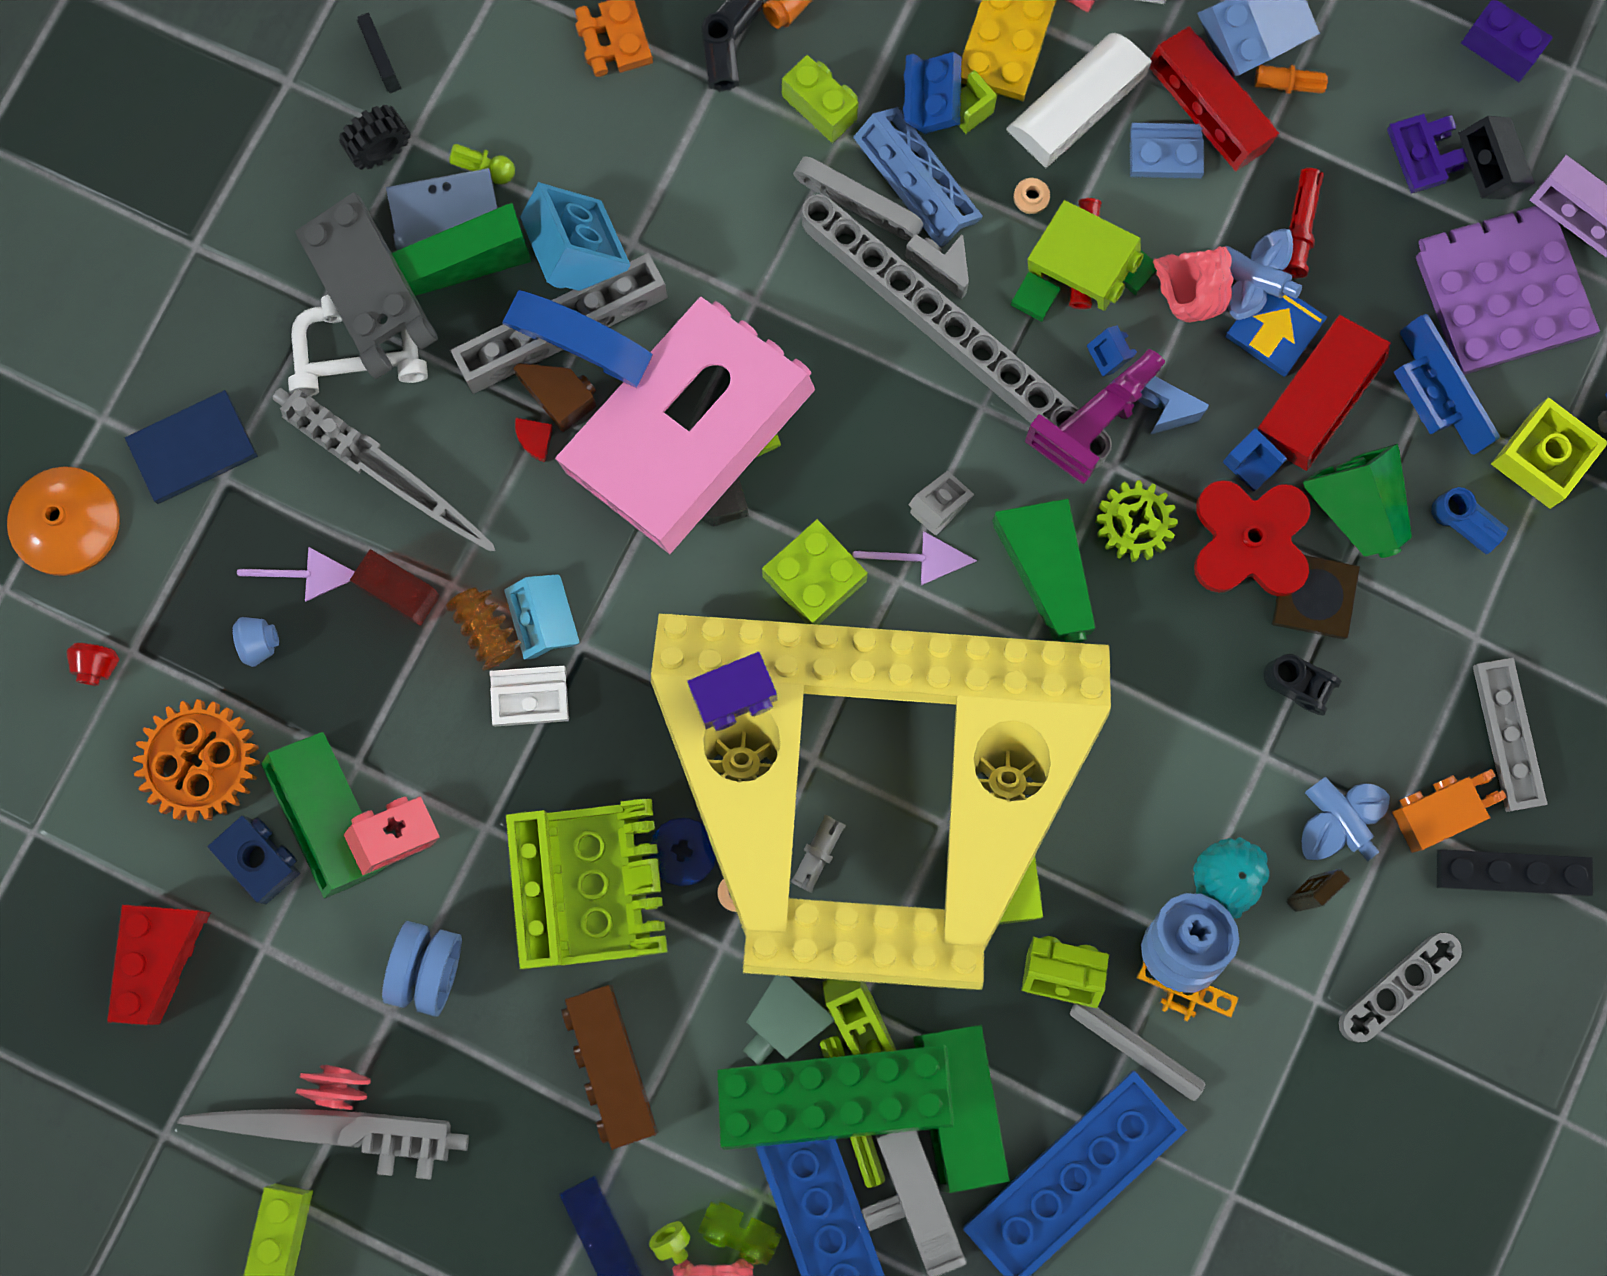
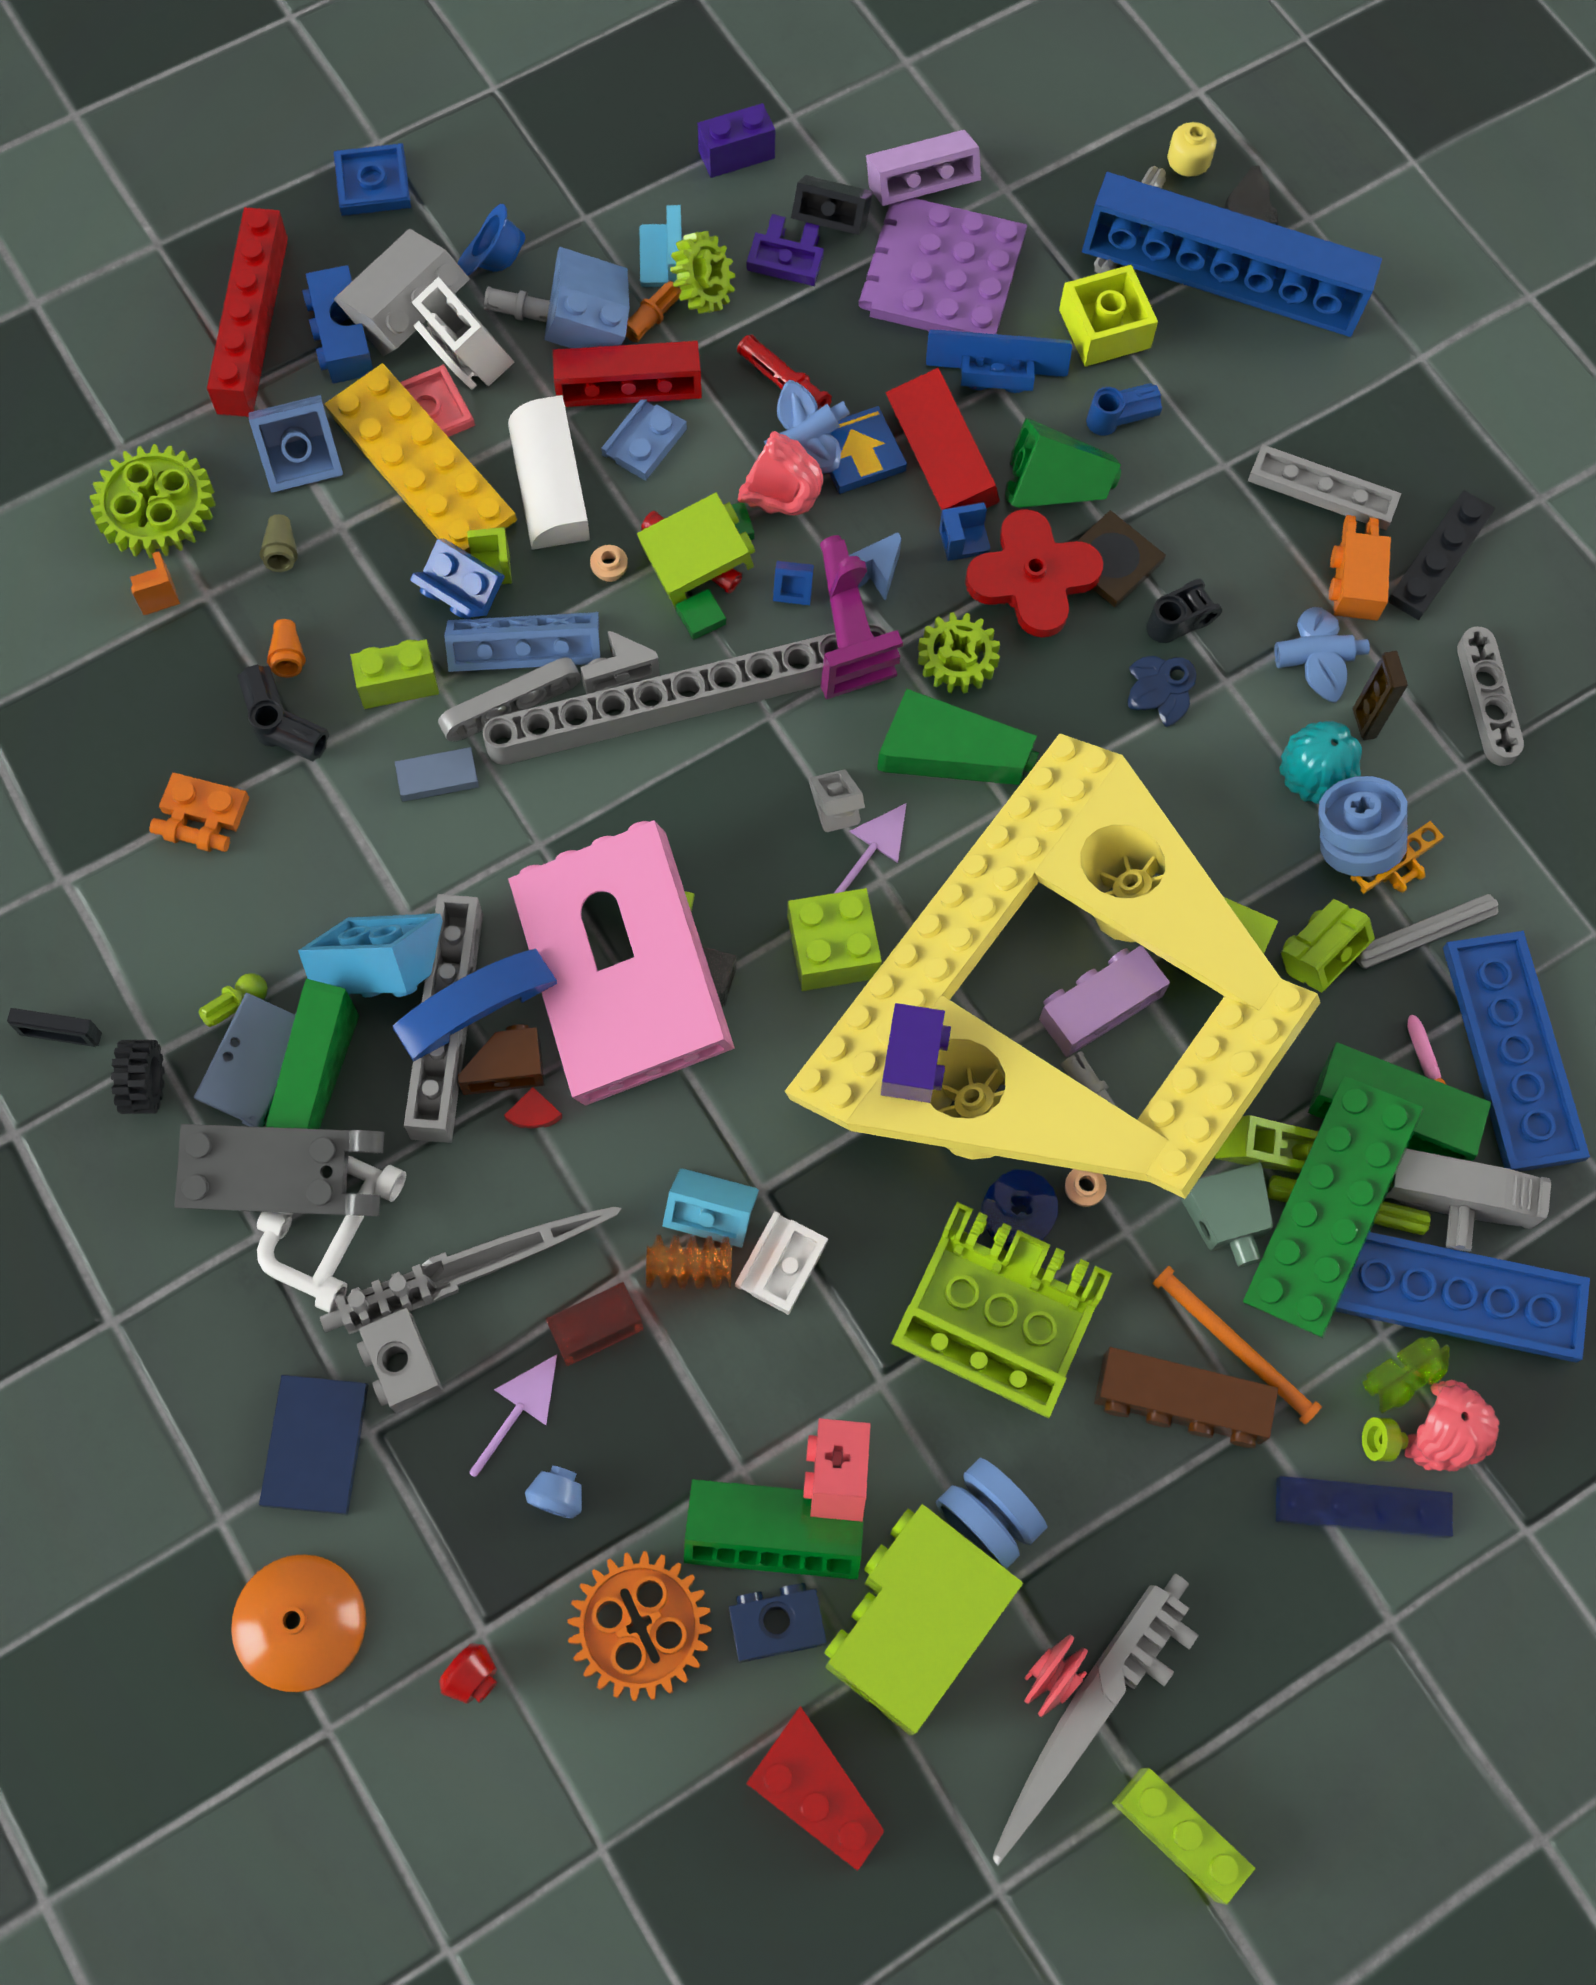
camera: 60 degrees left, 10 degrees down
none -> light grey brick [357,1307,444,1414]
none -> sand blue tile [395,747,479,802]
none -> medium azure panel [639,205,682,287]
none -> lime gear [670,231,735,314]
none -> lime piece [824,1504,1023,1736]
none -> lavender brick [1039,945,1170,1057]
none -> dark blue plate [1128,656,1197,727]
none -> orange bar [1152,1266,1322,1425]
none -> bright pink piece [1407,1015,1446,1084]

